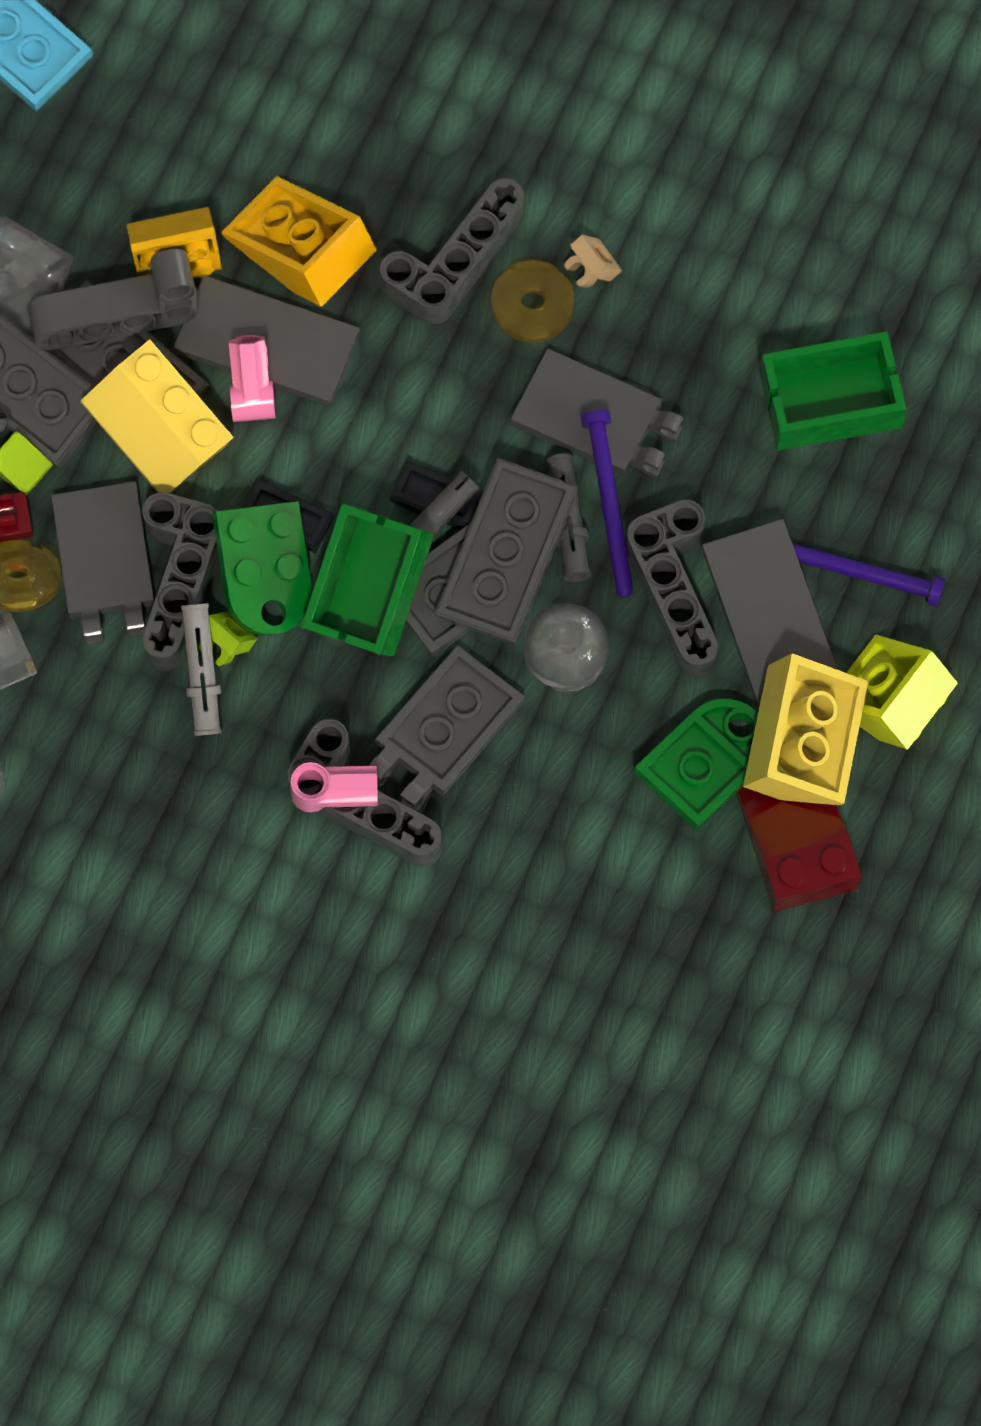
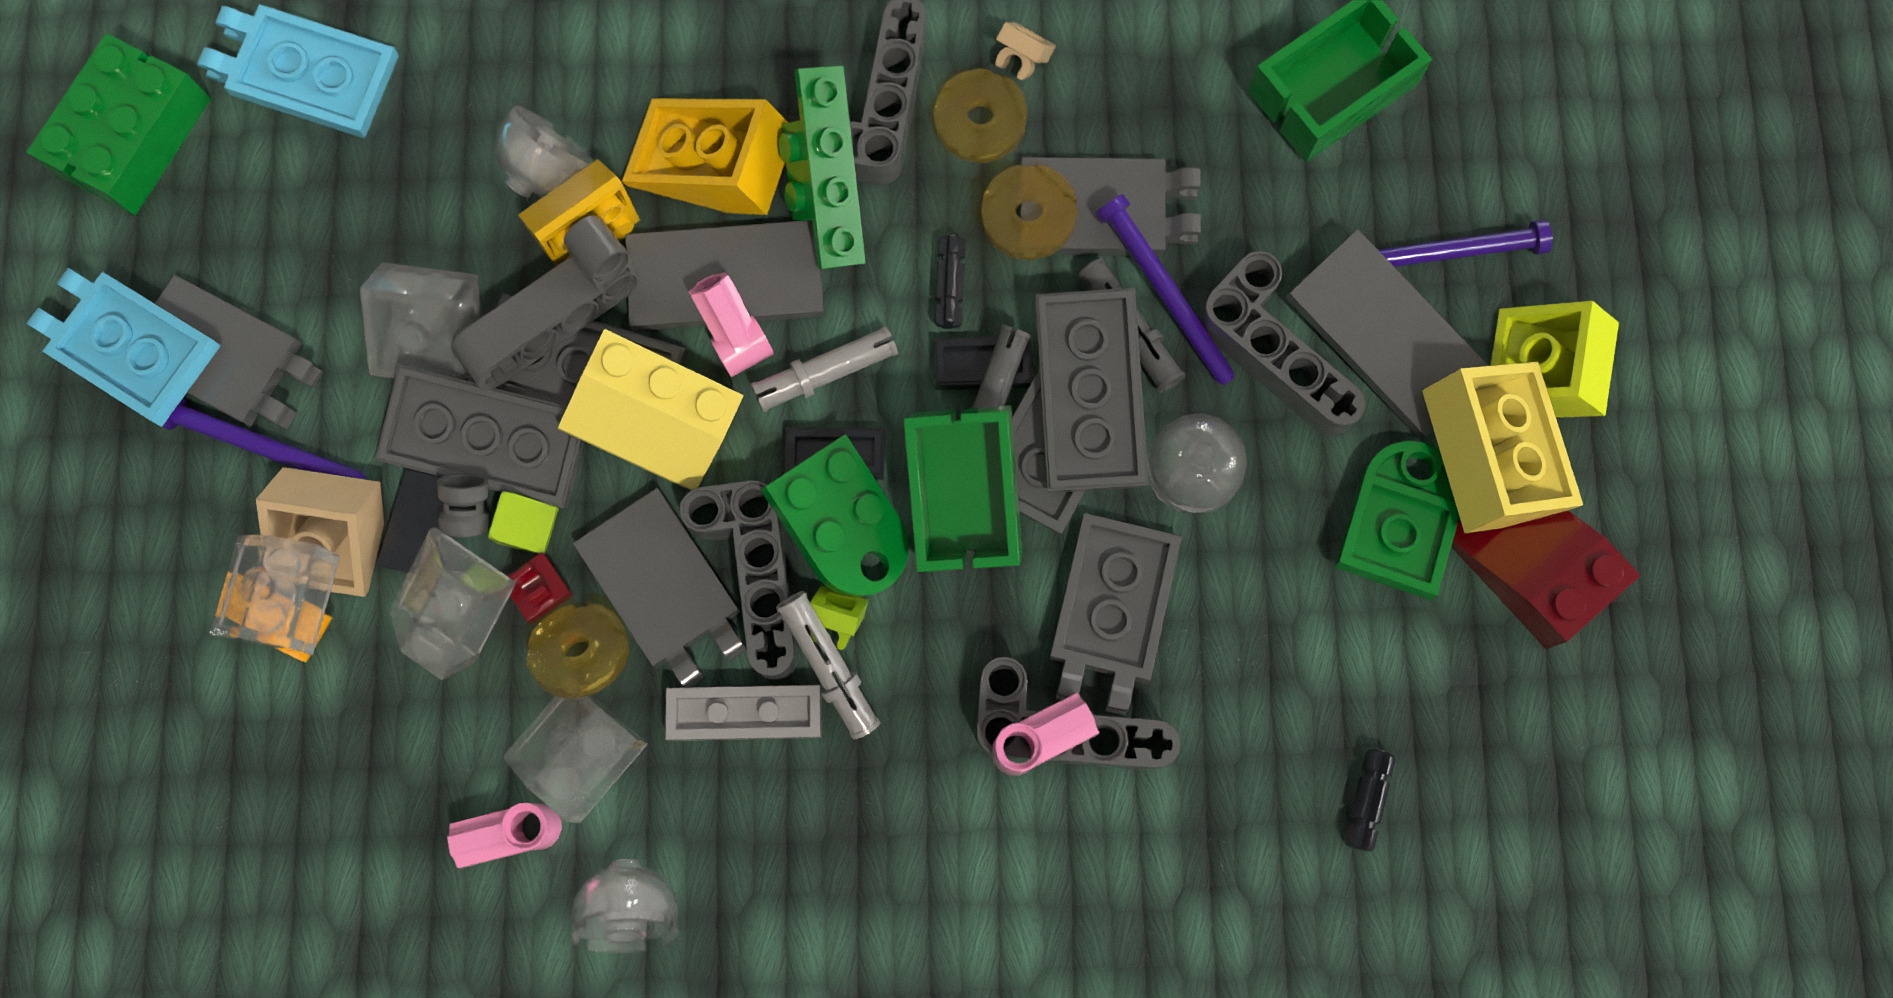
camera: 25 degrees left, 5 degrees up
none -> clear cylinder [495,105,594,198]
none -> light grey plate [665,685,822,741]
none -> light grey pin [751,326,898,413]
none -> bracket [779,66,866,269]
none -> black axle [933,234,966,329]
none -> clear yellow tile [981,164,1078,260]
none -> black axle [1345,749,1396,852]

